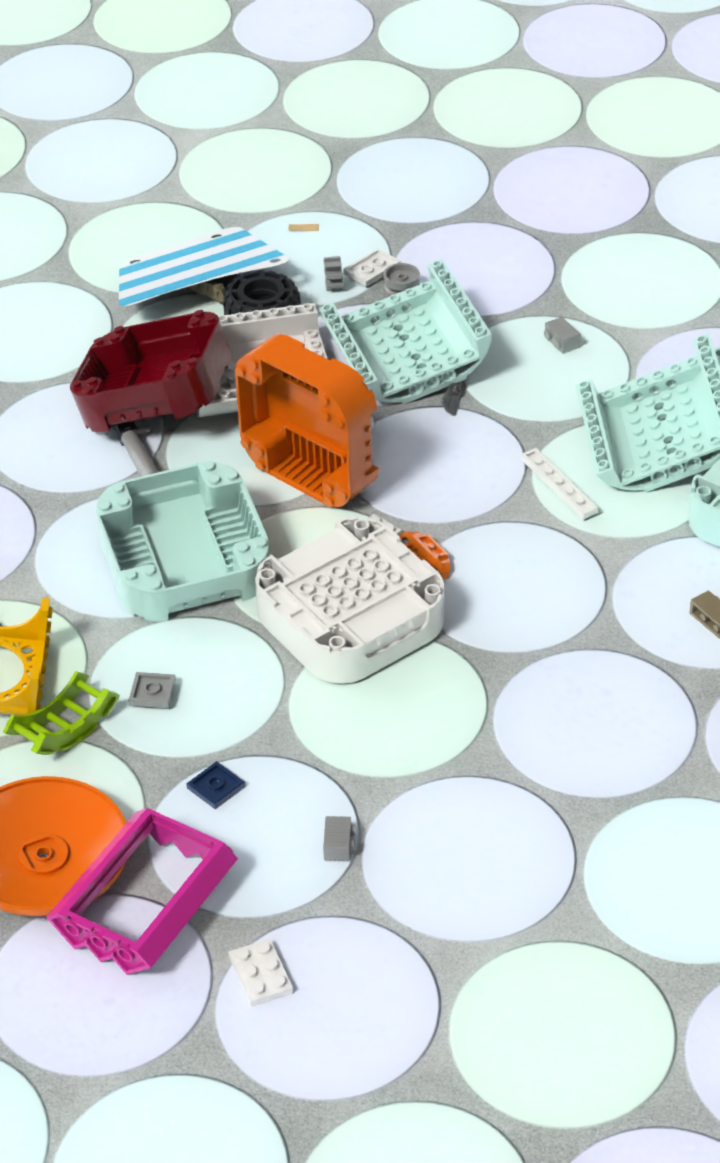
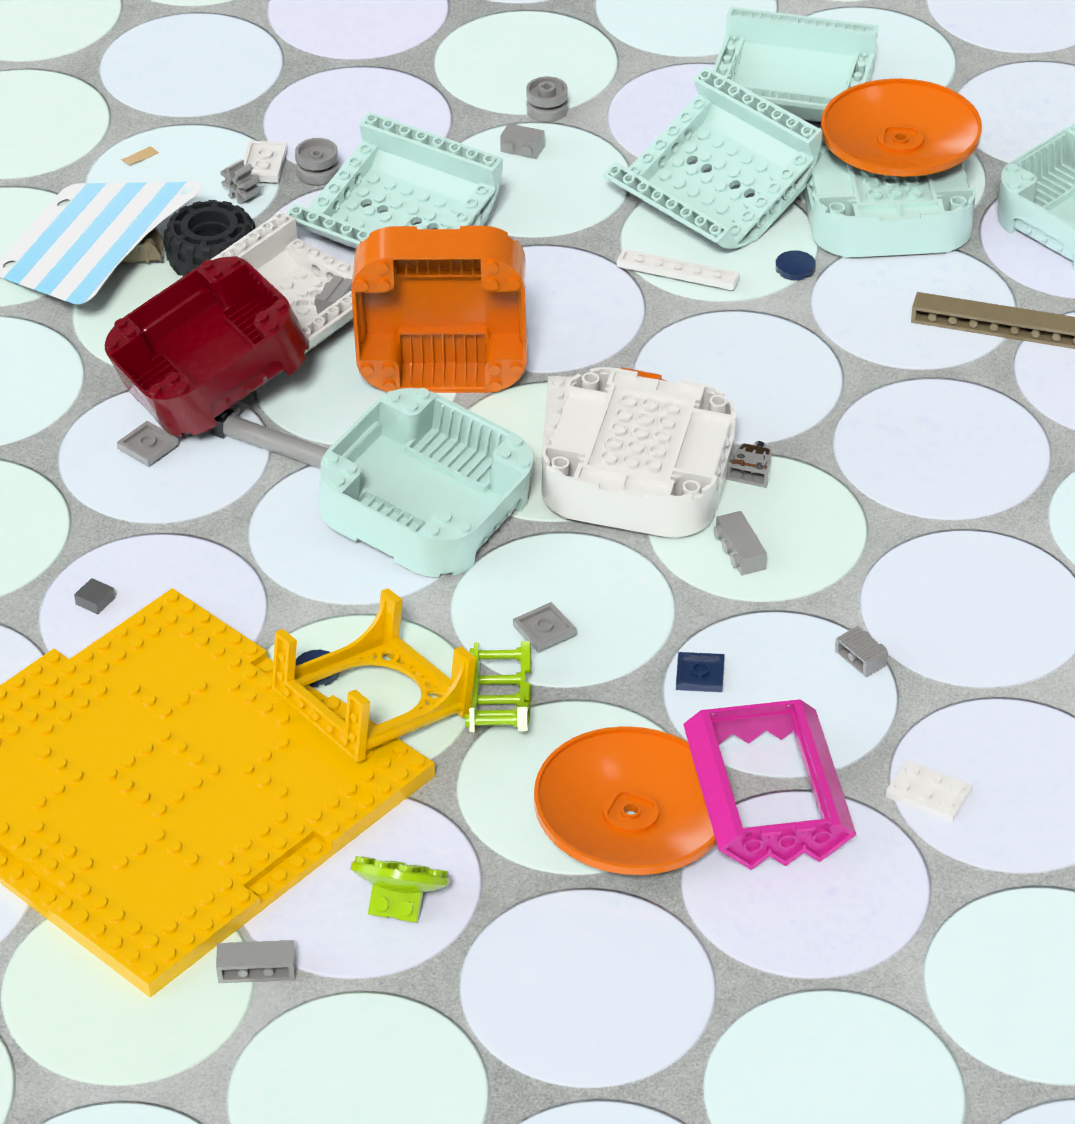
camera: 40 degrees left, 0 degrees up
none -> light grey plate [117,421,179,466]
none -> light grey wheel [526,76,568,122]
none -> light grey brick [714,511,767,576]
none -> light grey torso [727,441,771,488]
none -> dark blue tile [775,250,816,280]

